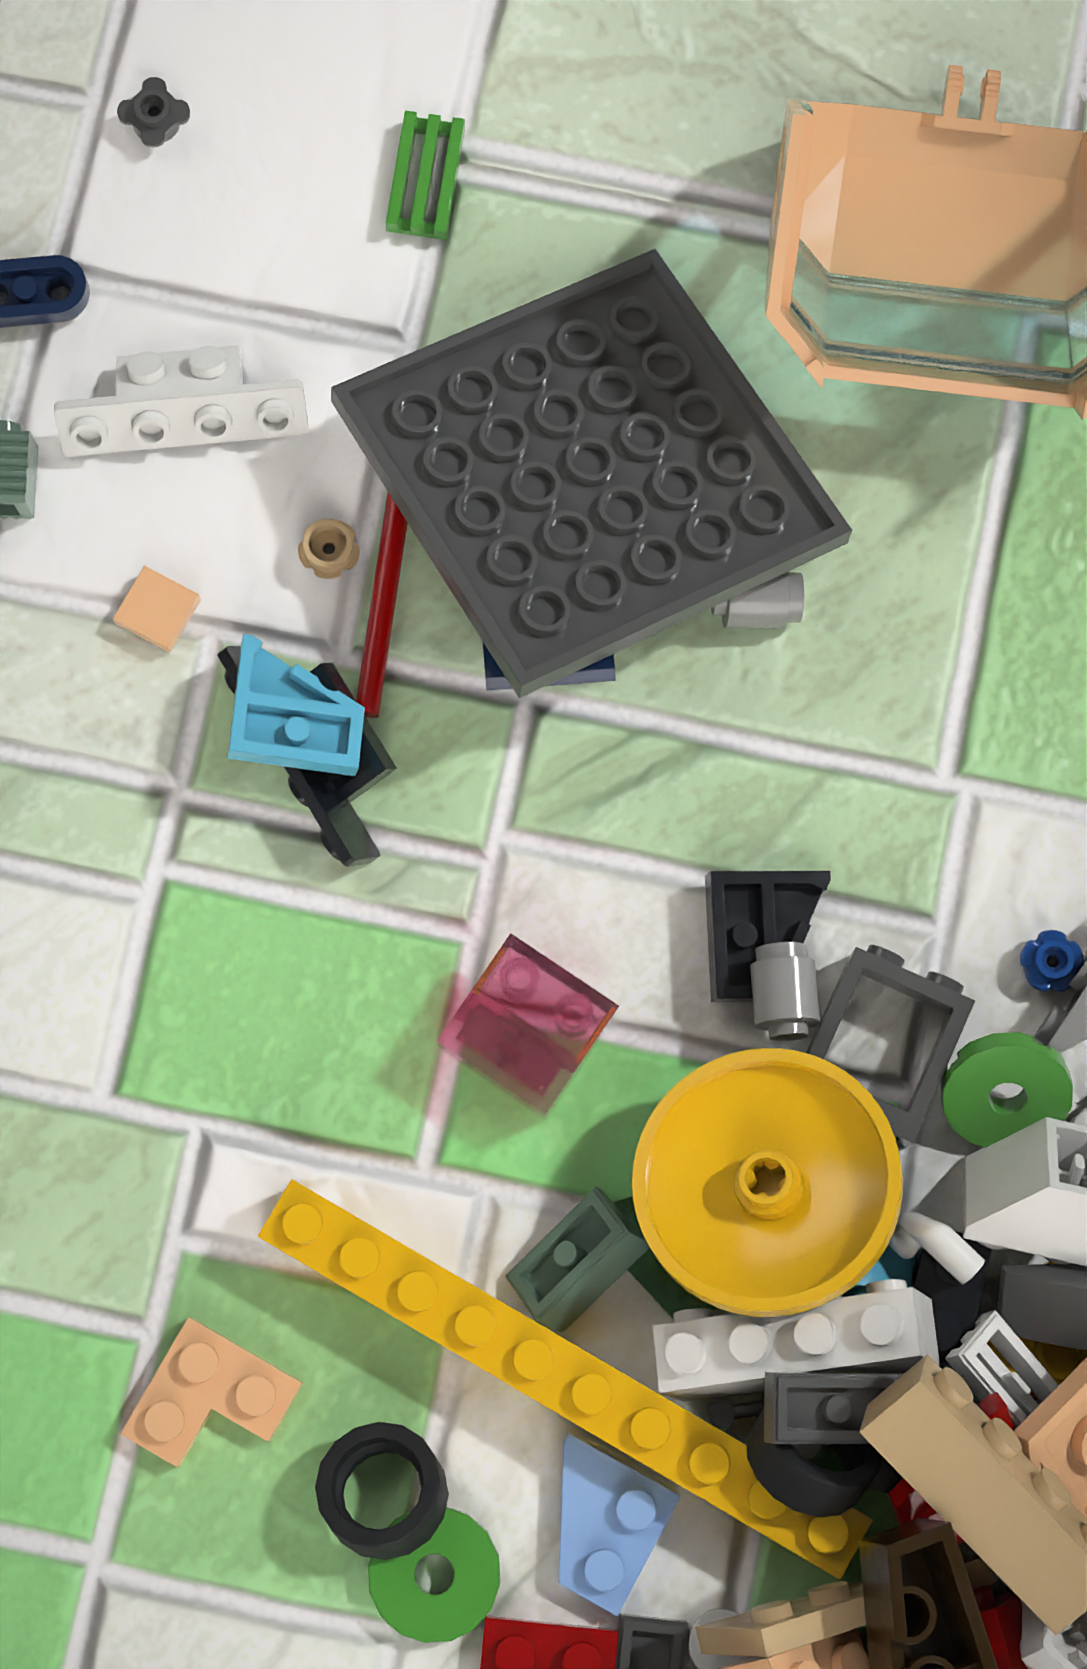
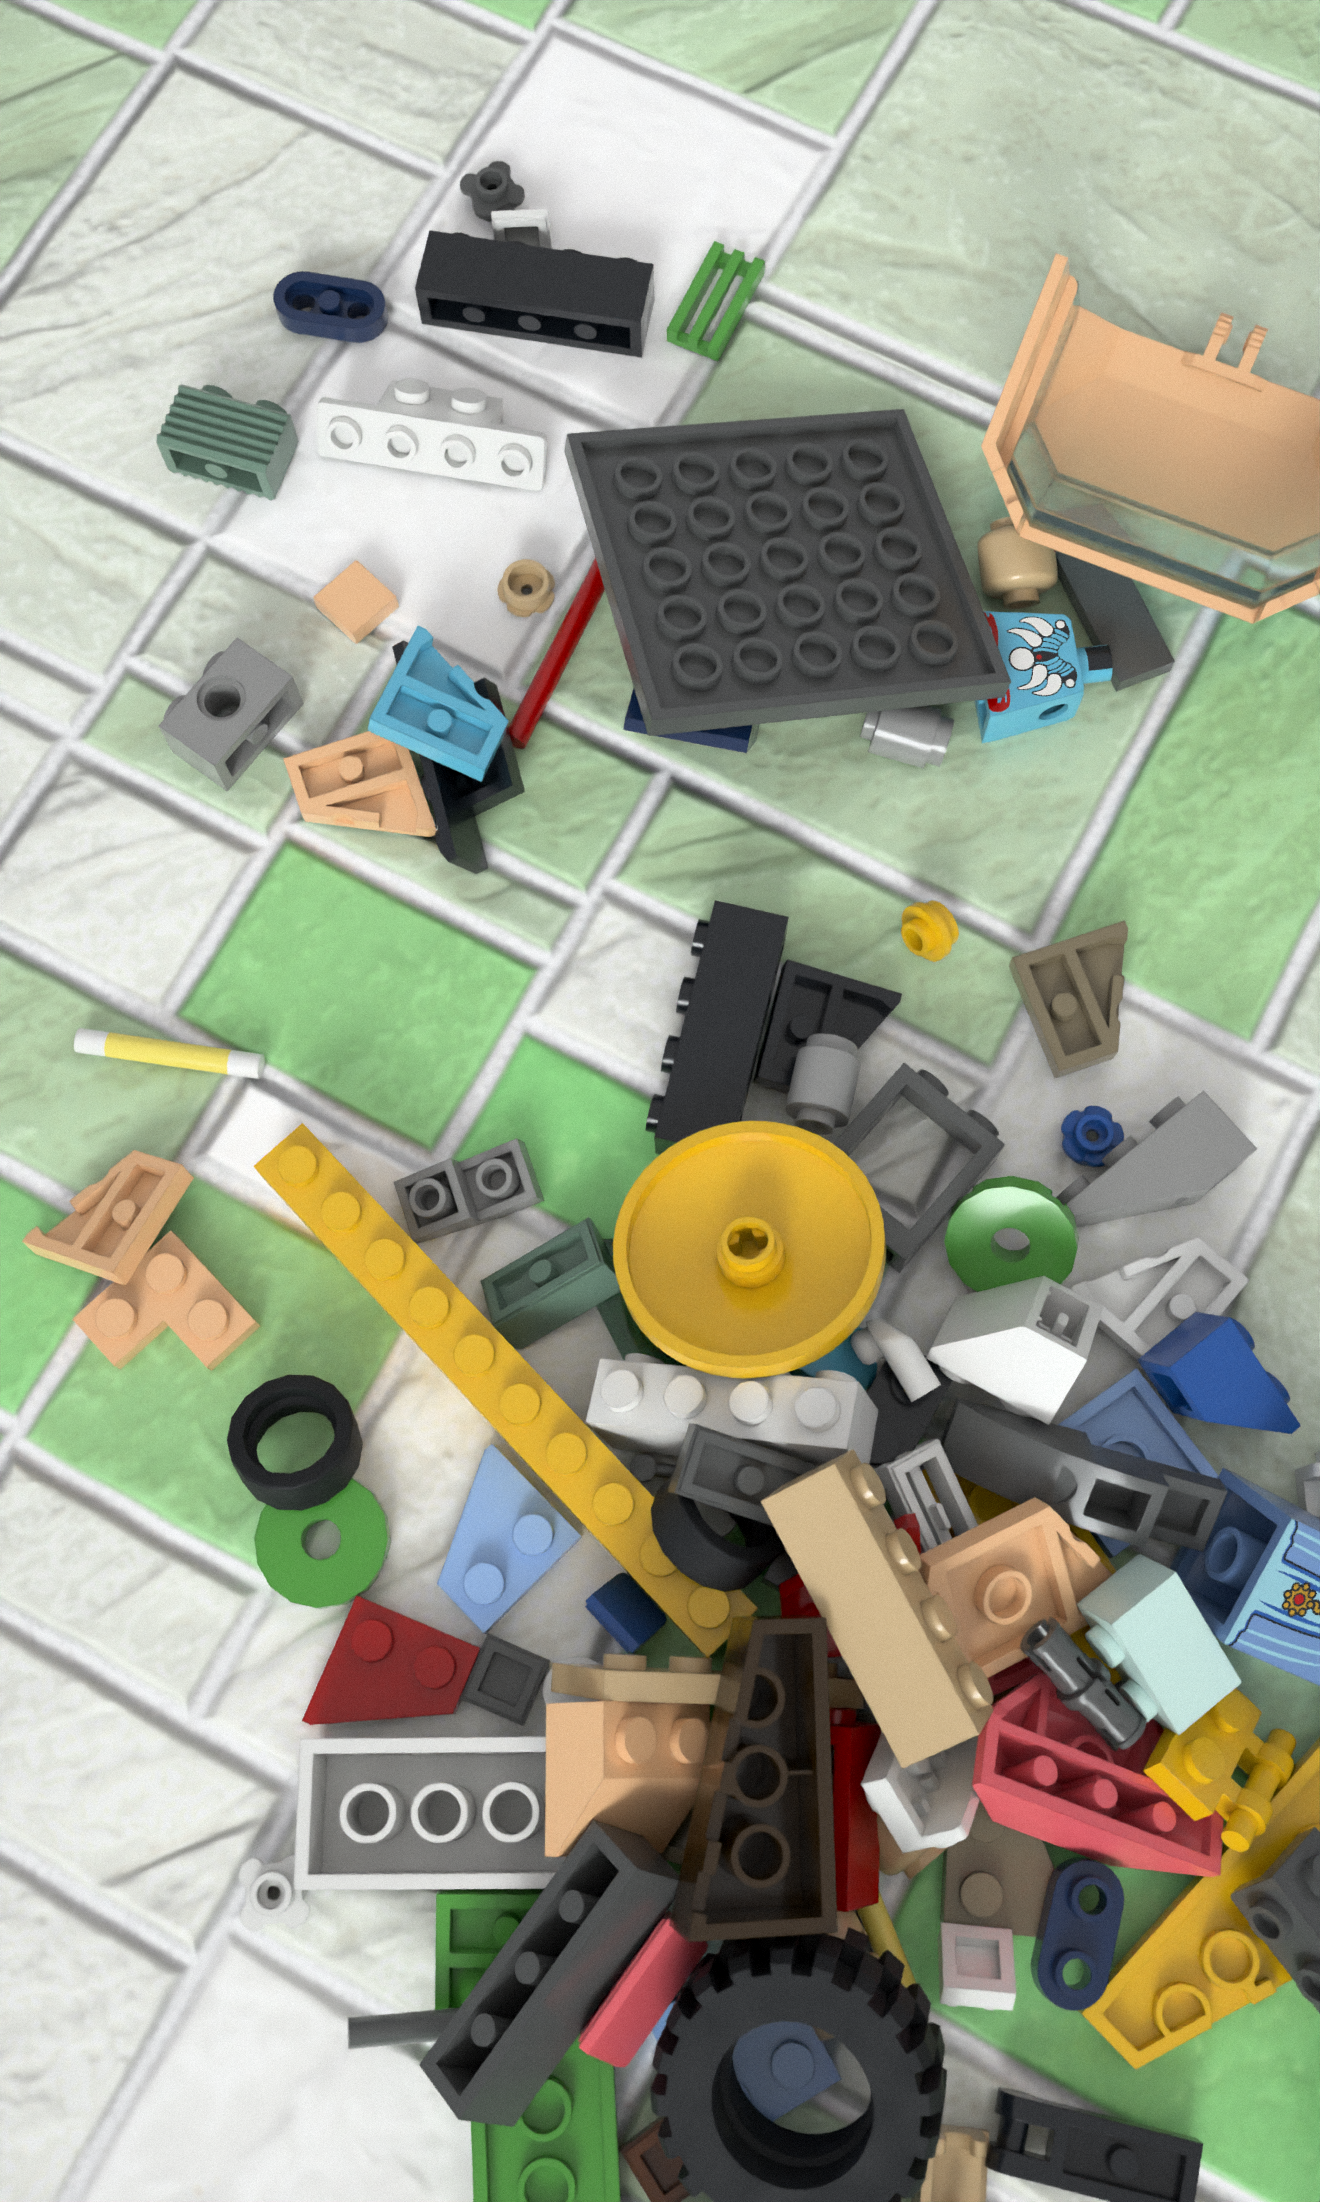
camera: 20 degrees right, 5 degrees down
clear pink slope [437,933,619,1121] -> none
none -> light nougat wing [22,1150,194,1286]
none -> light yellow bar [74,1028,265,1079]
none -> light grey brick [159,637,303,791]
none -> light nougat wing [283,731,436,837]
none -> light grey slope [393,1138,544,1243]
none -> black brick [415,230,655,358]
none -> white slope [491,208,552,249]
none -> blue slope [585,1572,667,1654]
none -> black brick [645,900,789,1154]
none -> yellow plate [901,900,959,962]
none -> medium azure torso [975,611,1113,743]
none -> tan head [977,516,1058,609]
none -> dark tan wing [1009,920,1128,1078]
none -> dark grey tile [1055,514,1175,692]

